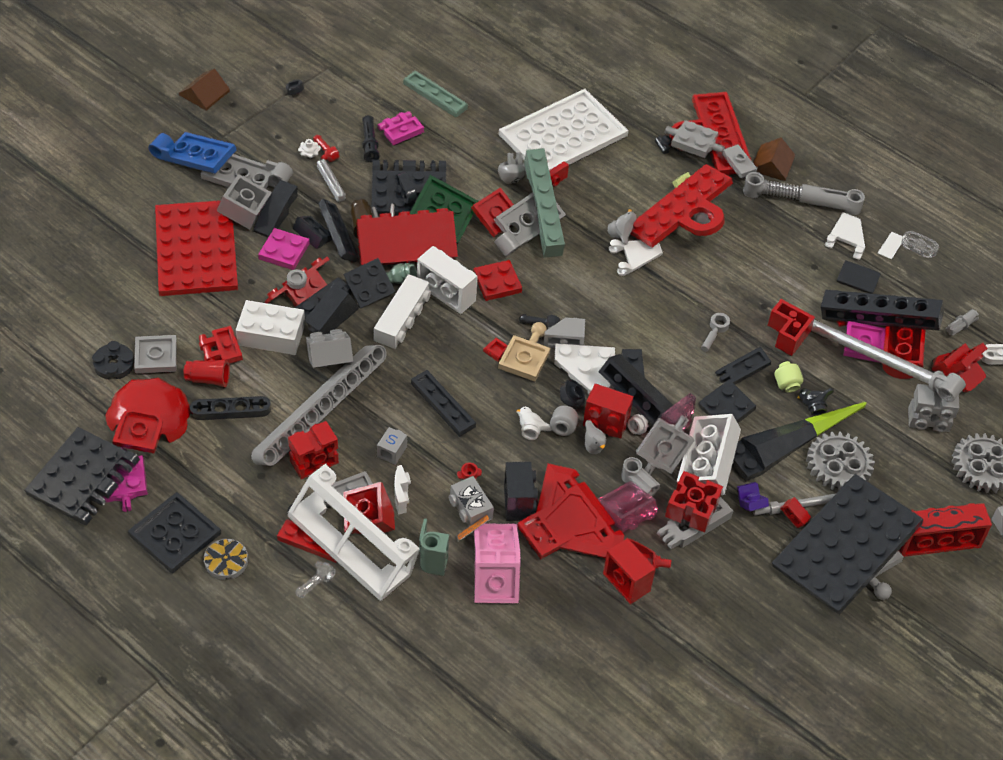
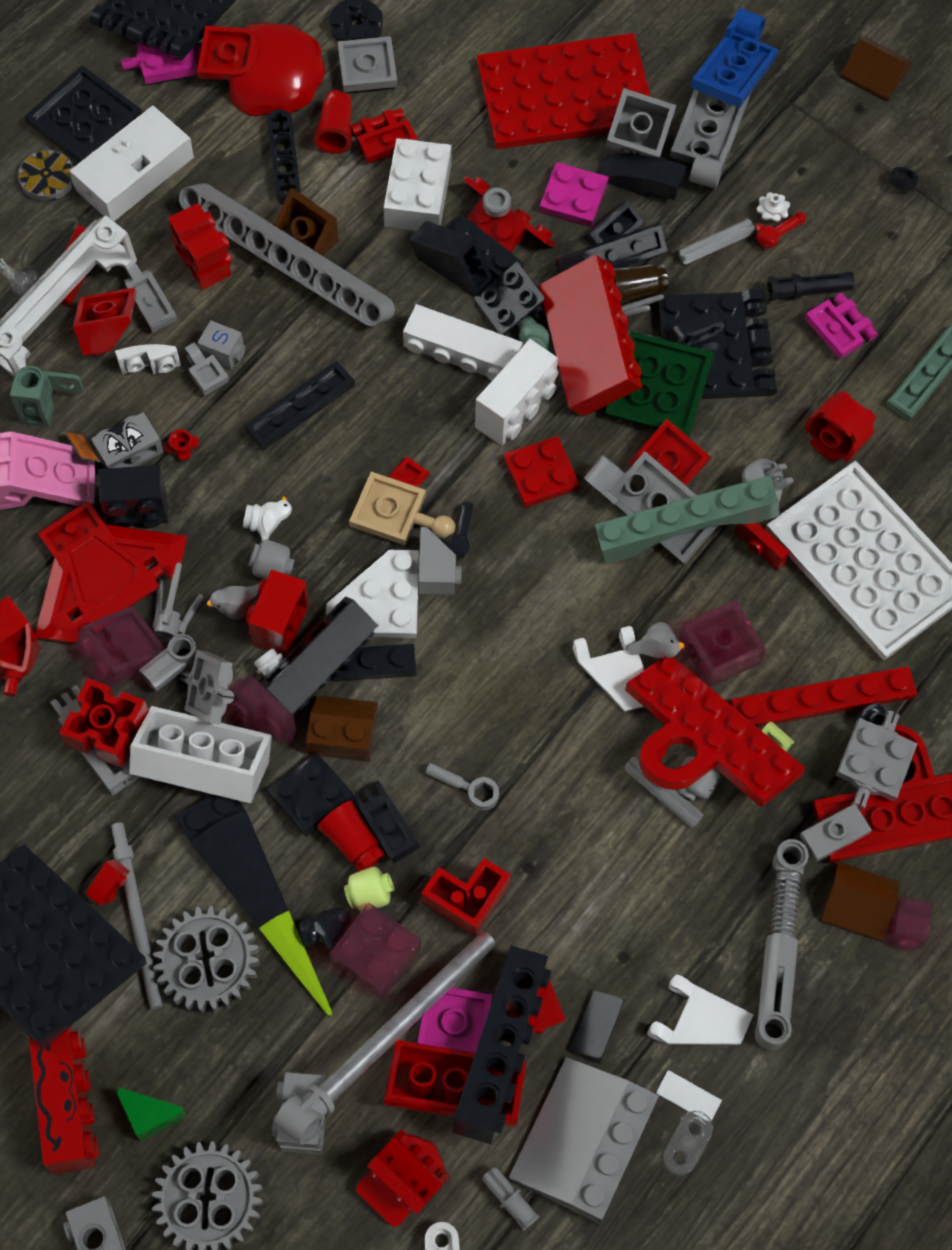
camera: 90 degrees right, 15 degrees up
light grey brick [306,329,353,368] -> none
black plate [560,379,586,409] -> none
dark purple bracket [737,482,769,511] -> none
none -> white brick [69,105,194,221]
none -> green slope [117,1087,186,1142]
none -> light grey plant [152,562,203,640]
none -> light grey plate [185,342,229,395]
none -> reddish brown slope [274,188,339,266]
none -> reddish brown slope [306,695,378,762]
none -> red plant [317,800,385,871]
none -> clear pink brick [329,902,421,1000]
none -> light grey slope [508,1057,659,1225]
none -> light grey axle [625,756,703,828]
none -> clear pink brick [679,599,766,688]
none -> red plate [730,666,917,728]
none -> red brick [805,391,876,462]
none -> clear pink brick [889,897,933,951]

